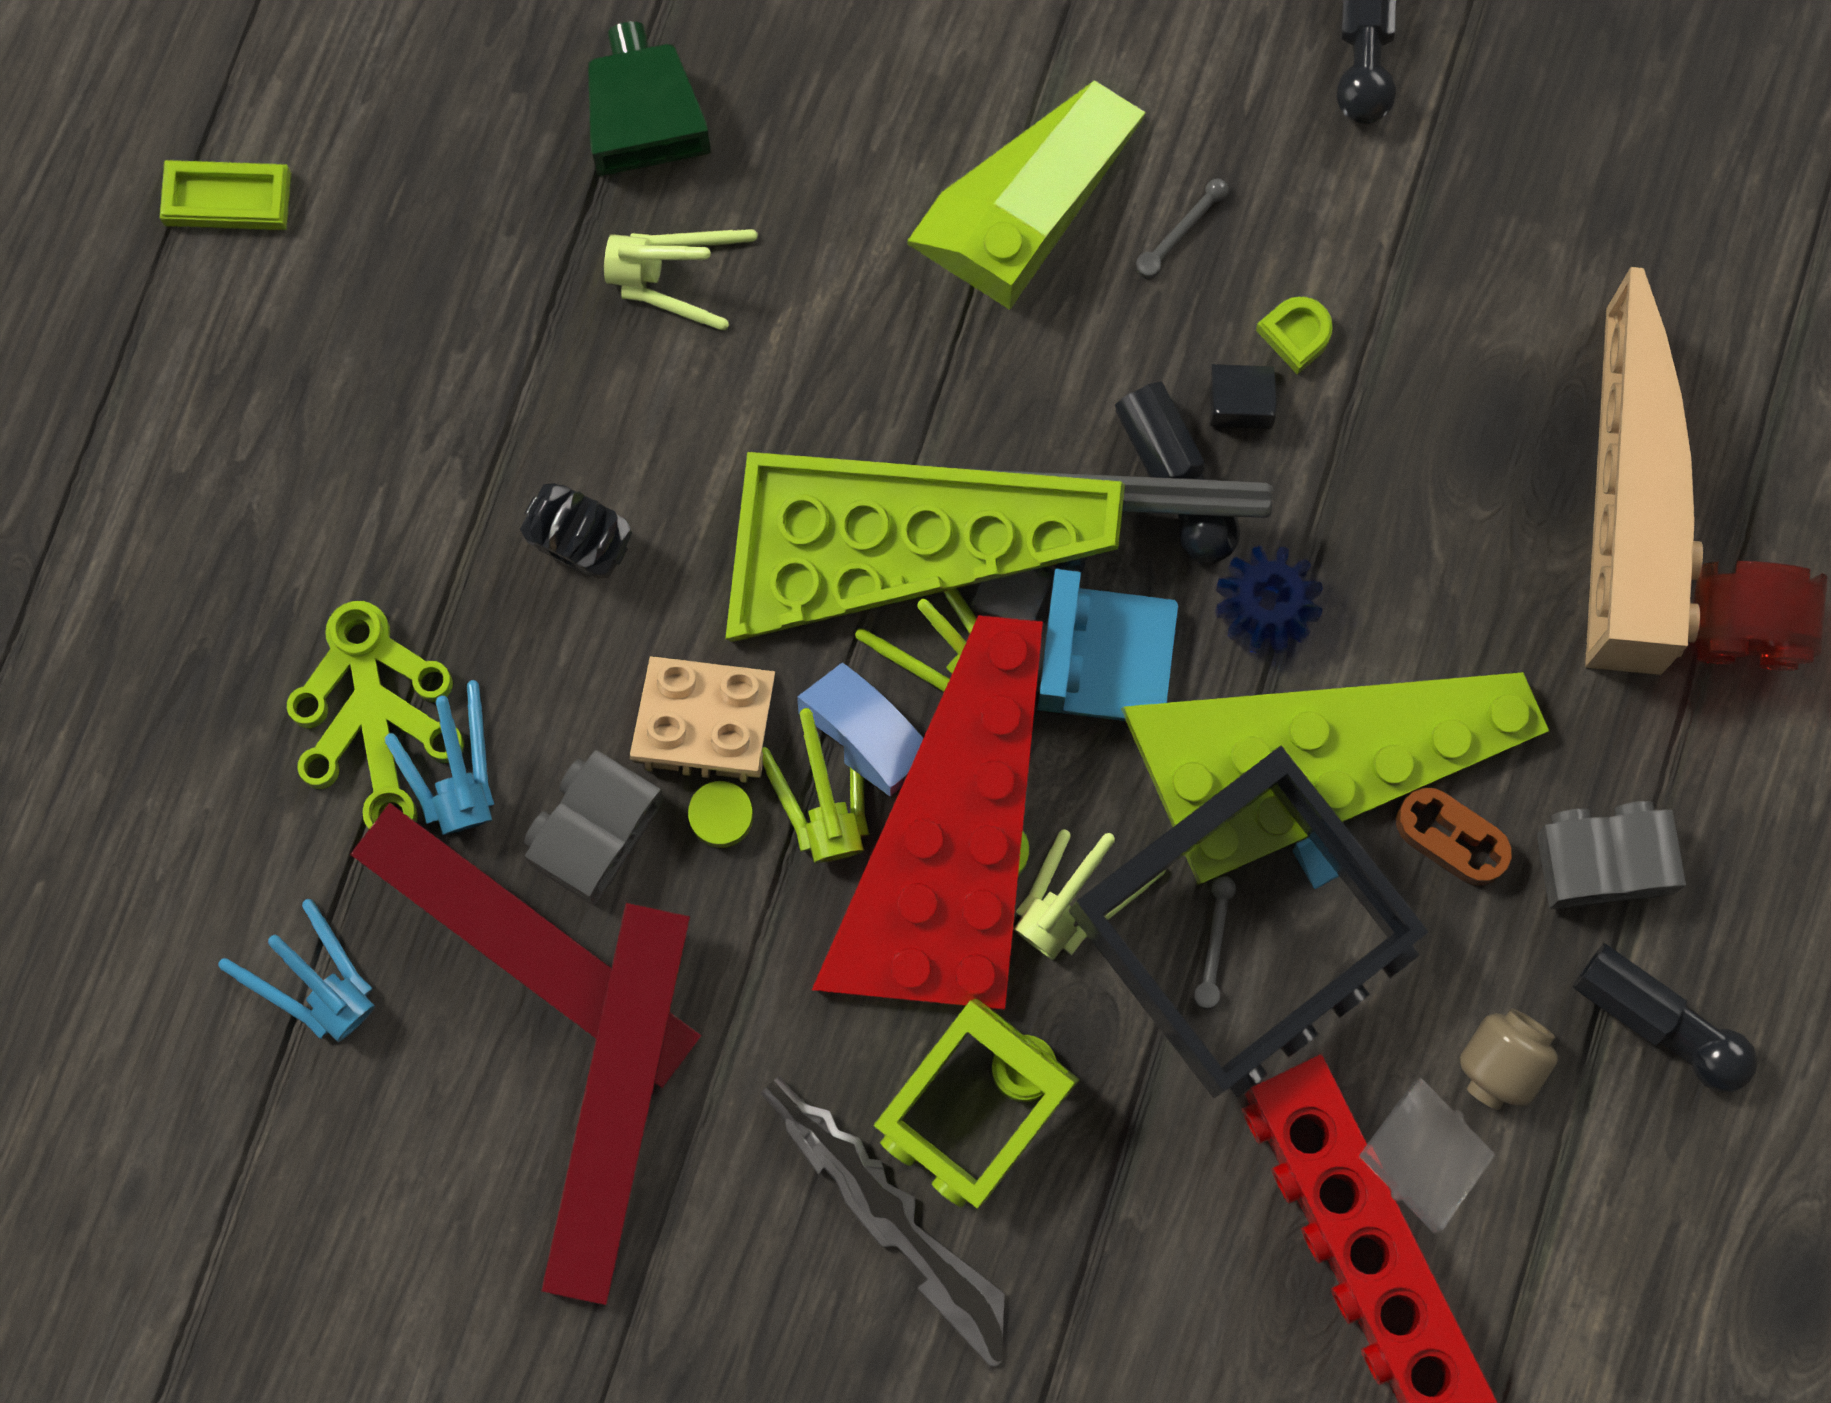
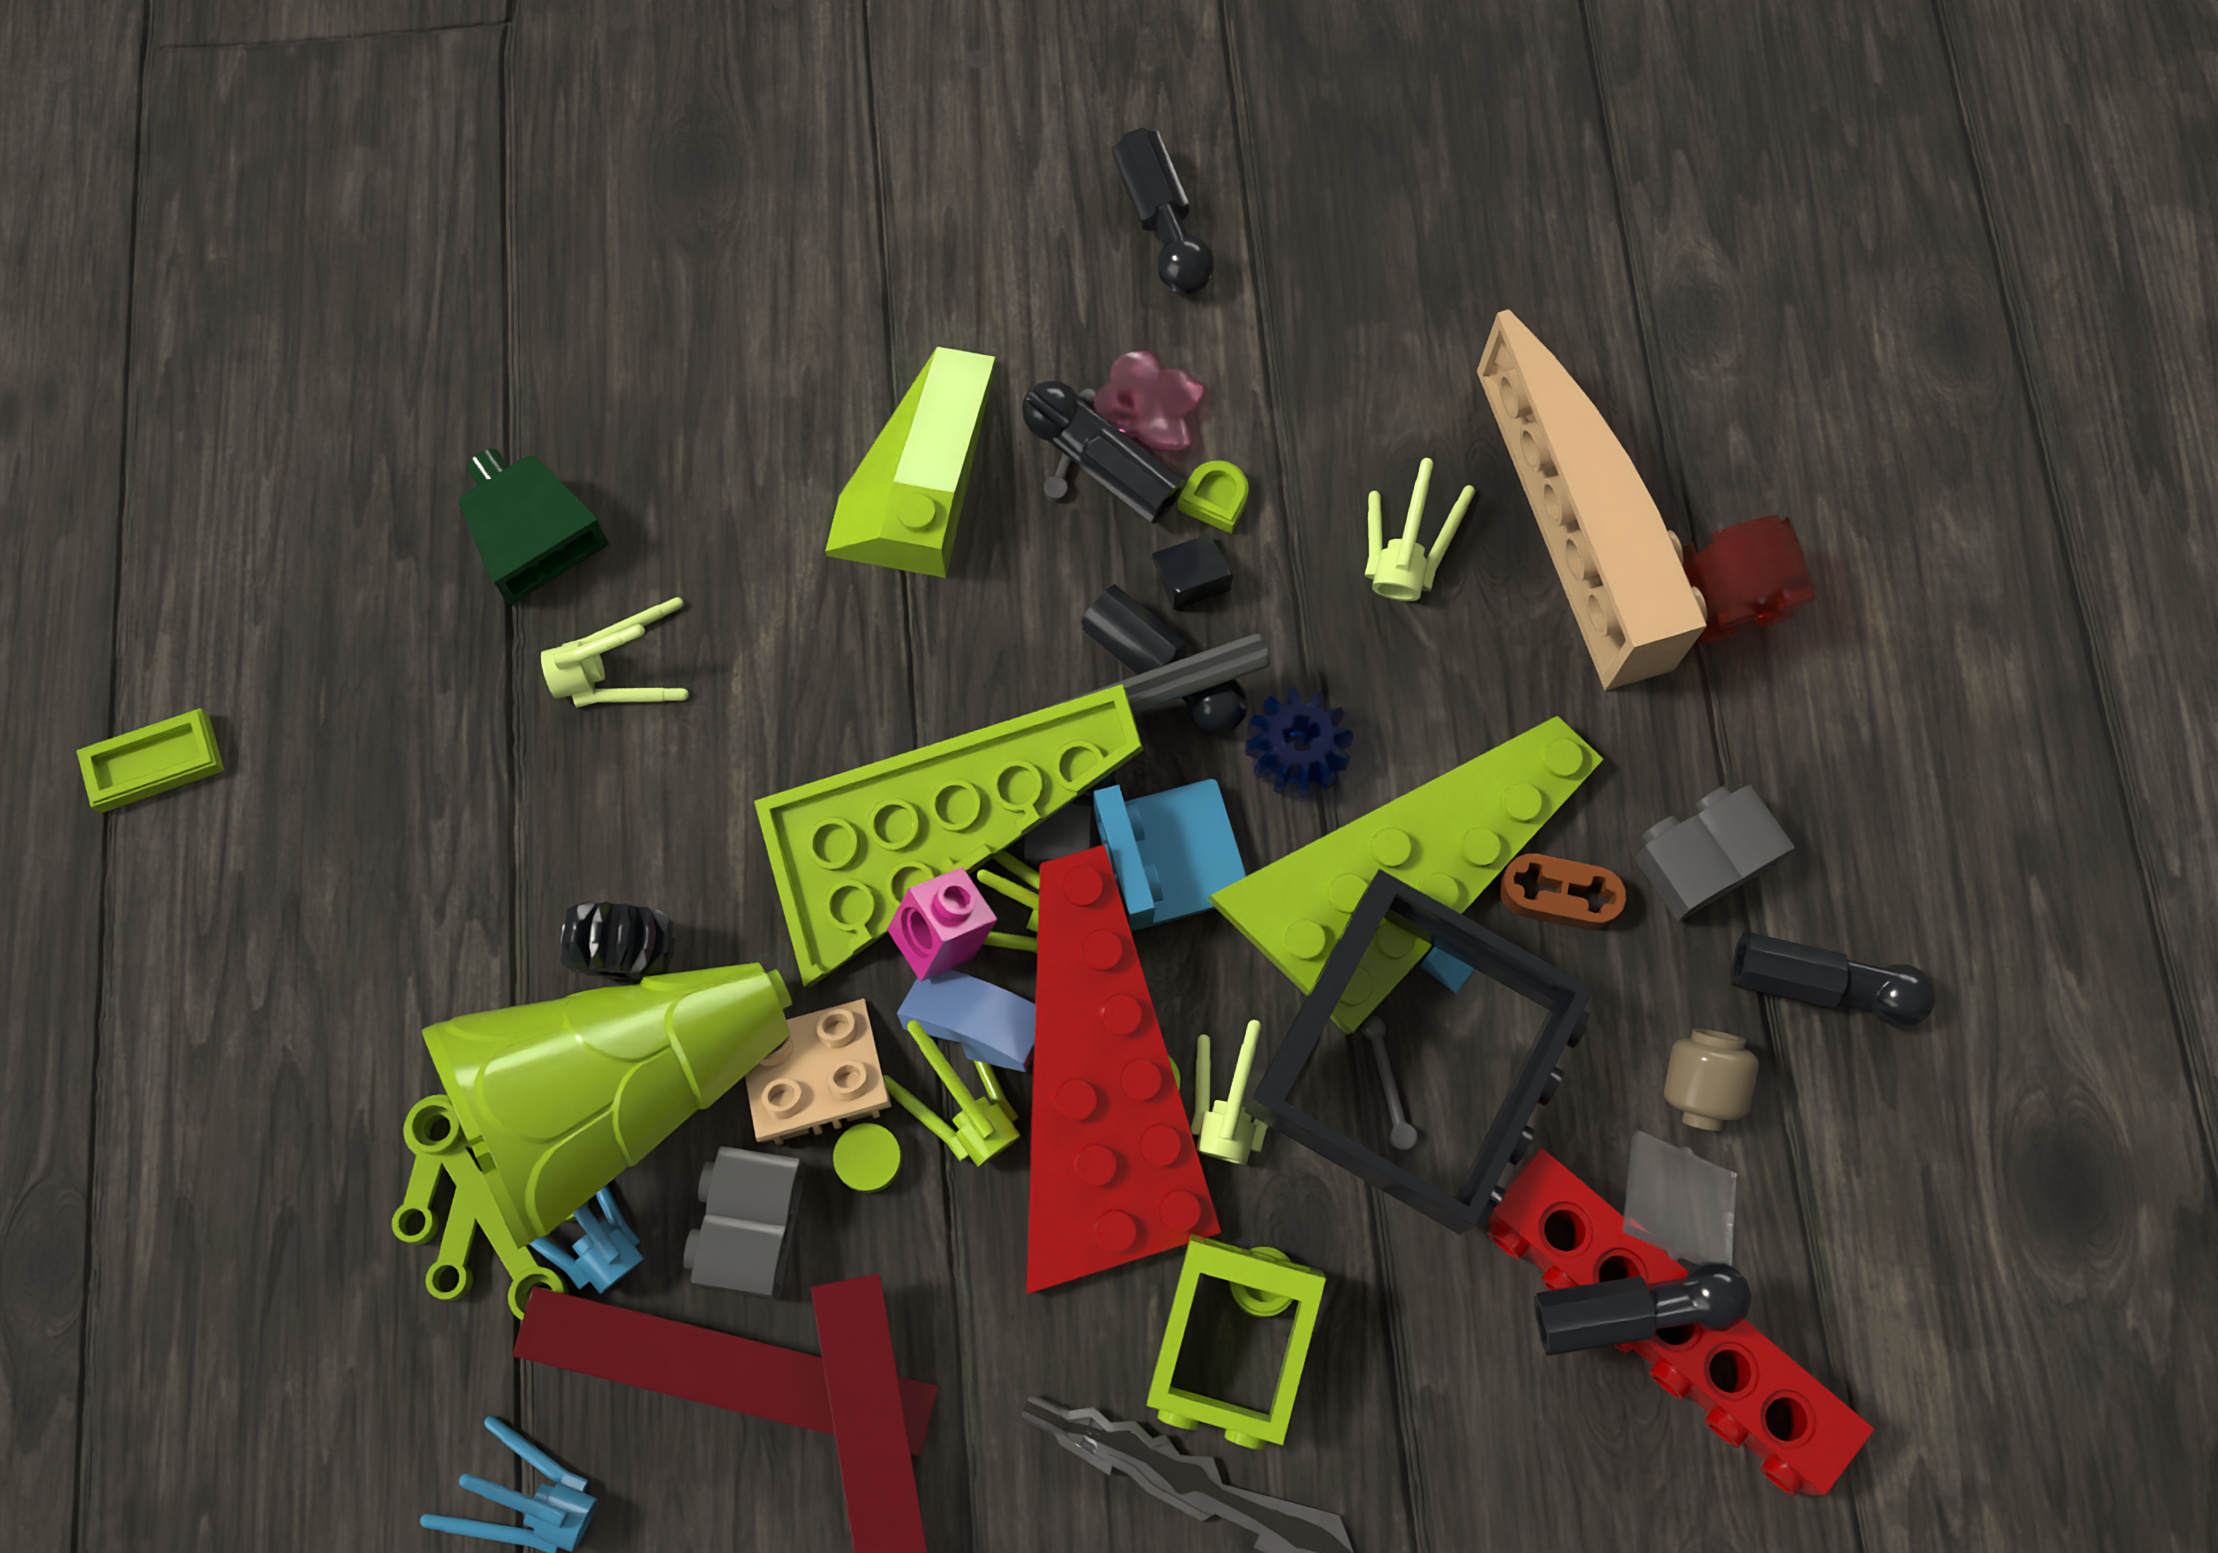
camera: 25 degrees left, 5 degrees down
none -> lime cone [421,962,792,1249]
none -> dark pink brick [887,867,997,982]
none -> black piece [1022,380,1186,524]
none -> clear pink plate [1093,349,1205,451]
none -> yellowish green plant [1364,458,1475,601]
none -> black piece [1533,1261,1751,1356]

